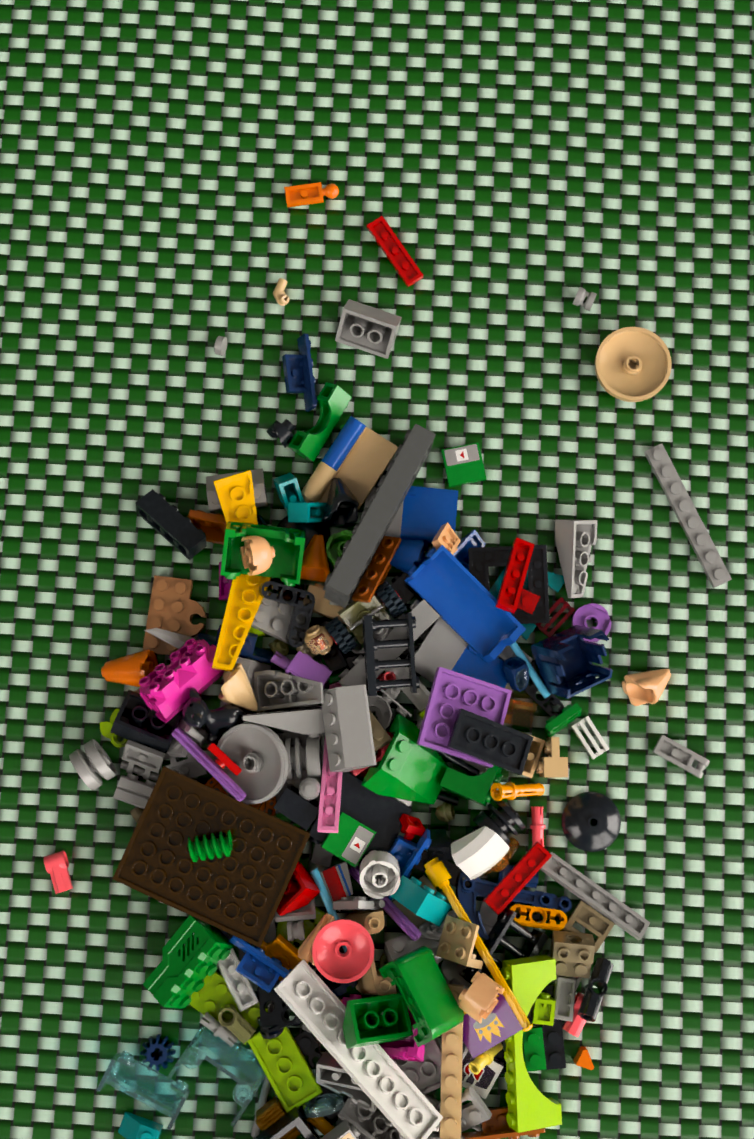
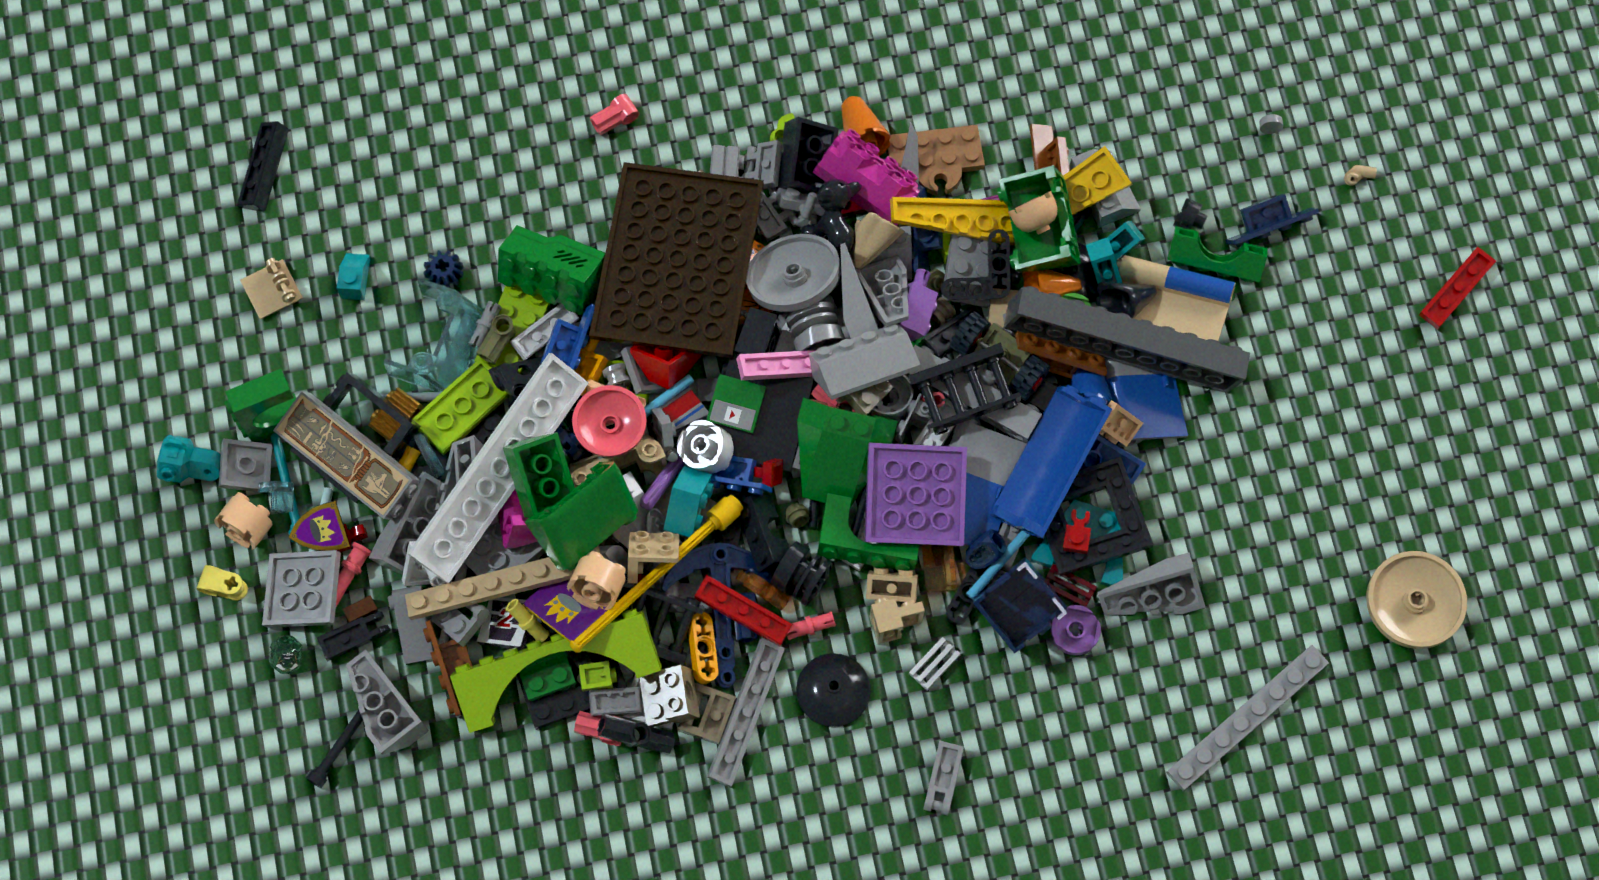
camera: 75 degrees right, 10 degrees down
light grey wheel [69,739,117,791] -> none
clear light blue windscreen [96,1051,190,1130] -> none
black brick [135,489,207,560] -> none
medium lavender axle [171,727,247,802] -> none
green piece [188,830,233,862] -> none
red plate [207,743,242,776] -> none
orange plate [284,182,339,208] -> none
light grey piece [299,778,321,800] -> none
tan head [304,625,333,655] -> none
light grey slope [335,299,402,359] -> none
green tile [441,442,487,488] -> none
black plate [447,709,533,775] -> none
white slope [451,826,510,880] -> none
light orange pin [490,782,544,801] -> none
red plate [495,537,535,614] -> none
green plate [545,703,582,737] -> none
light grey wheel [573,287,597,311] -> none
orange slope [573,1046,594,1070] -> none
light nougat hat [622,669,671,706] -> none

